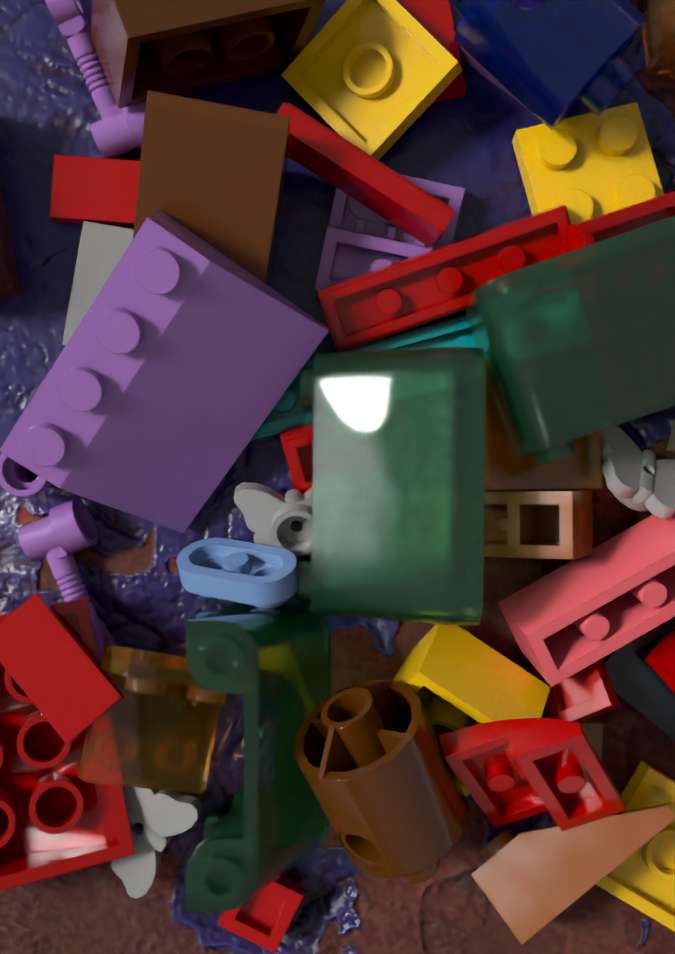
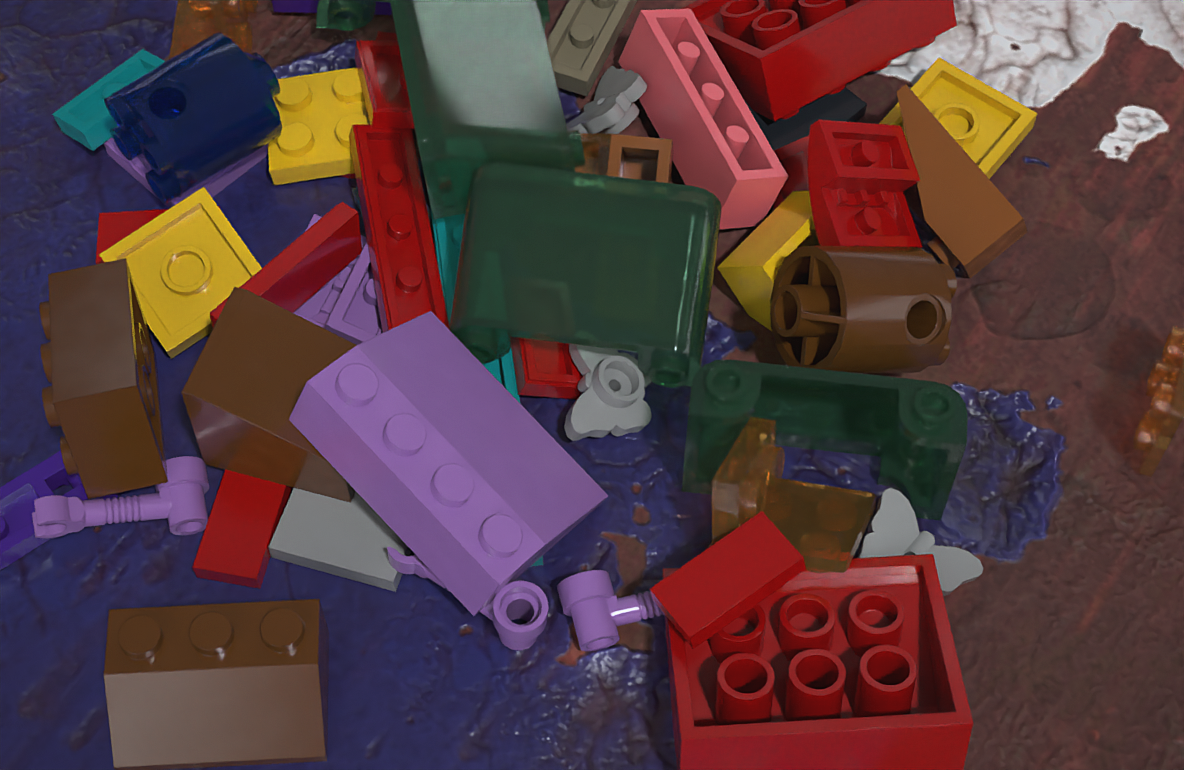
camera: 80 degrees left, 30 degrees down
medium blue plate [176,537,300,609] -> none
red plate [218,858,304,954] -> none

